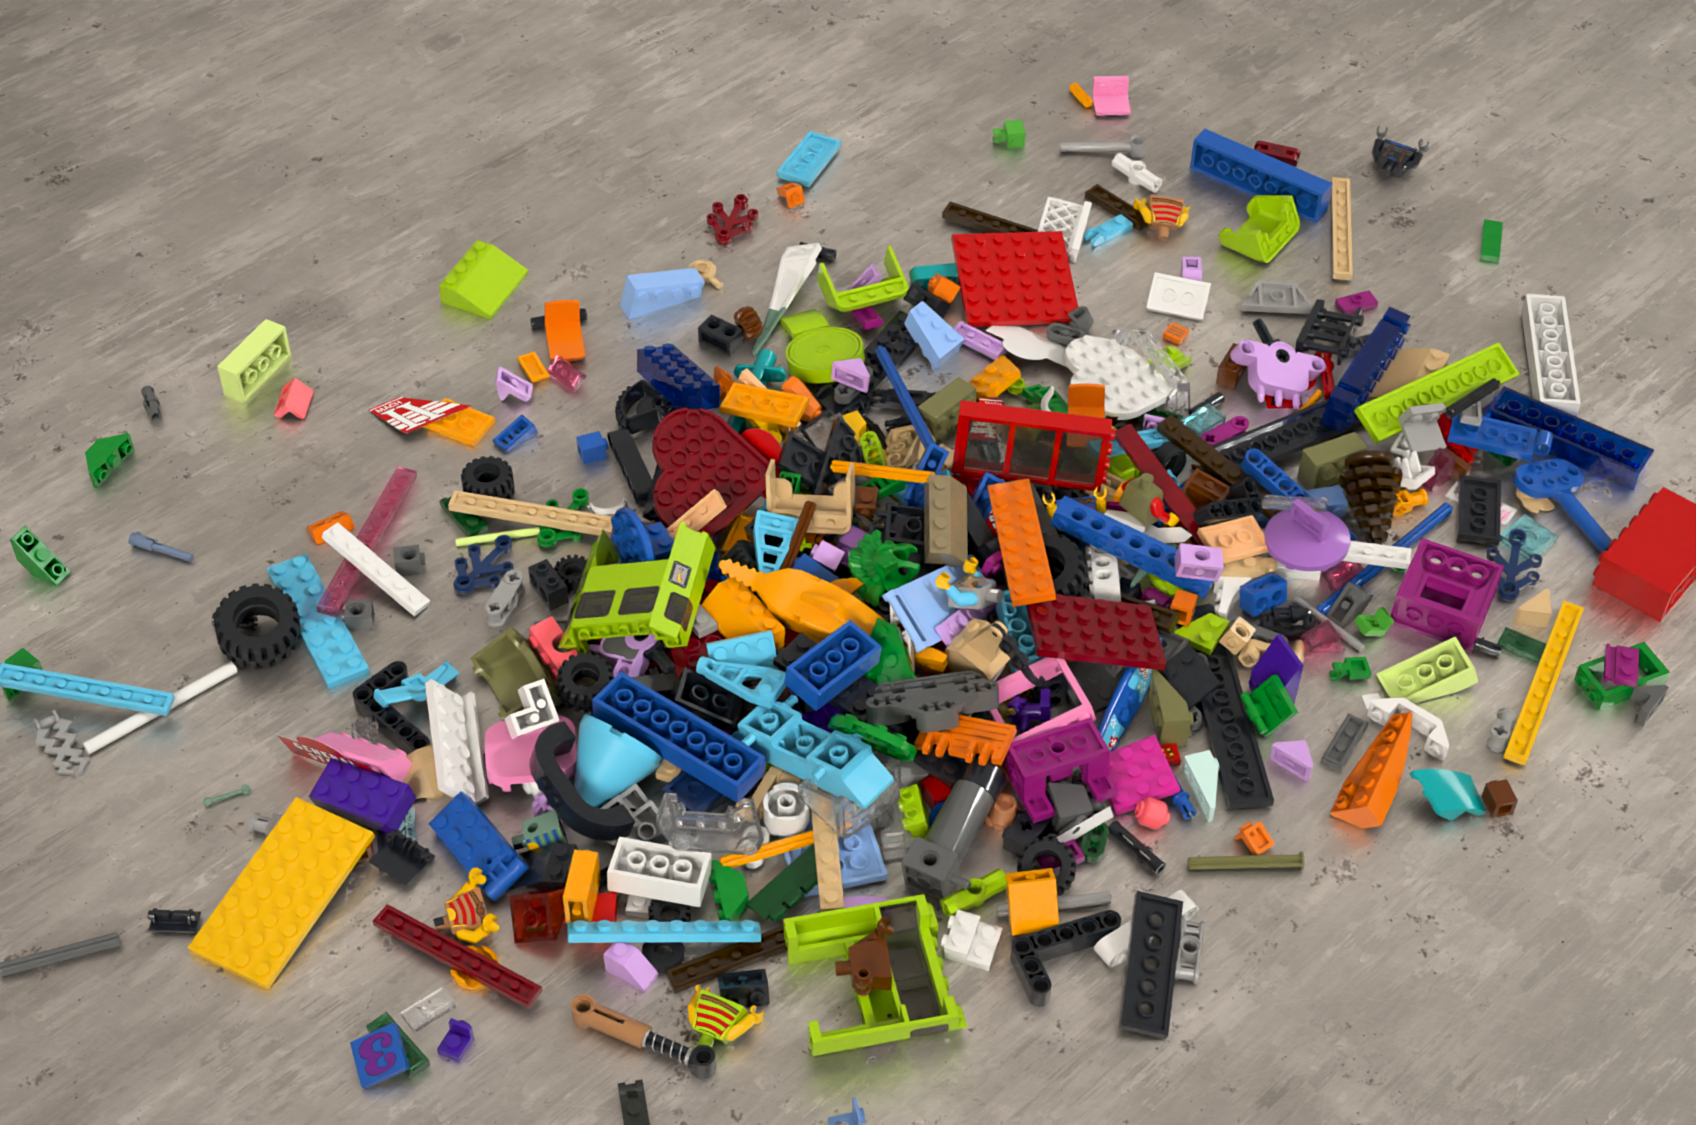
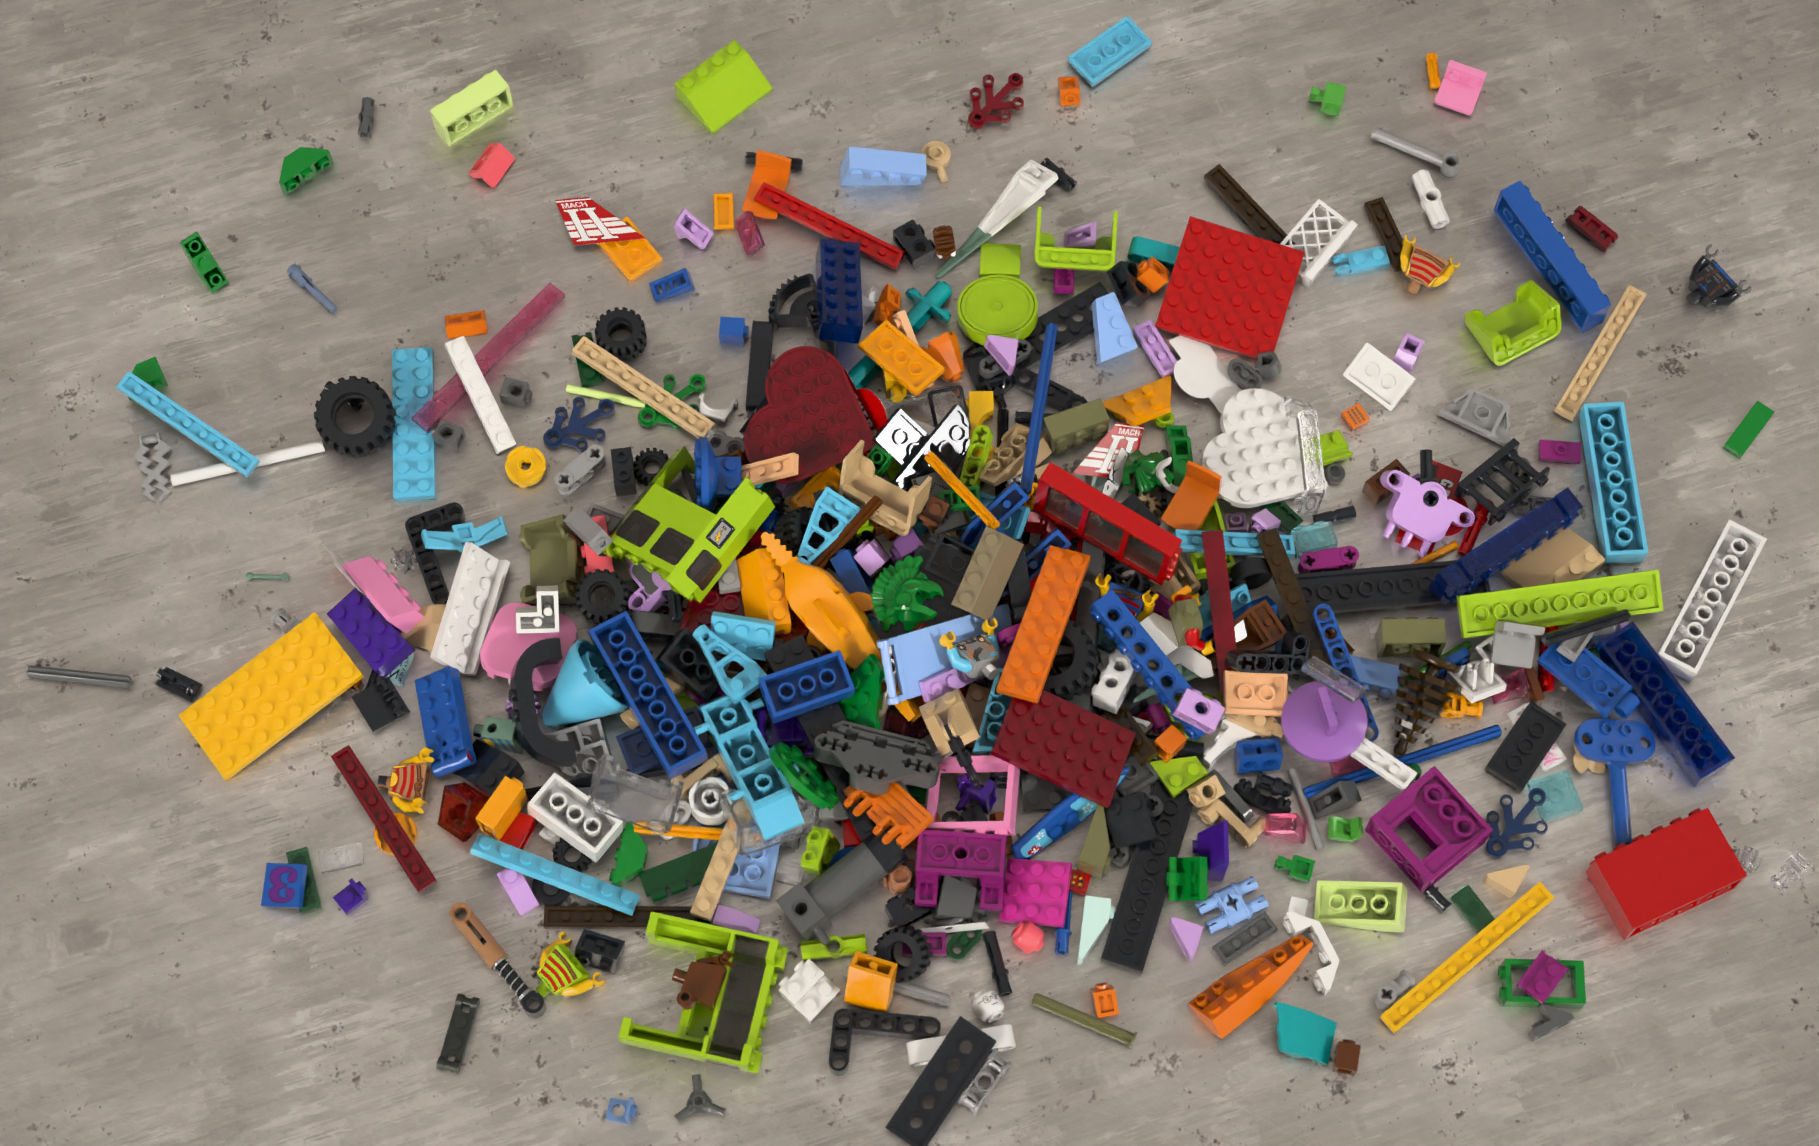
camera: 25 degrees right, 20 degrees up
none -> yellow plate [505,446,547,488]
none -> light grey window [563,506,613,555]
none -> dark grey piece [674,1074,726,1123]
none -> red plate [754,182,905,271]
none -> white head [972,989,1004,1023]
none -> light blue pin [1194,876,1269,934]
none -> dark grey plate [1324,464,1345,484]
none -> medium azure brick [1578,402,1648,564]

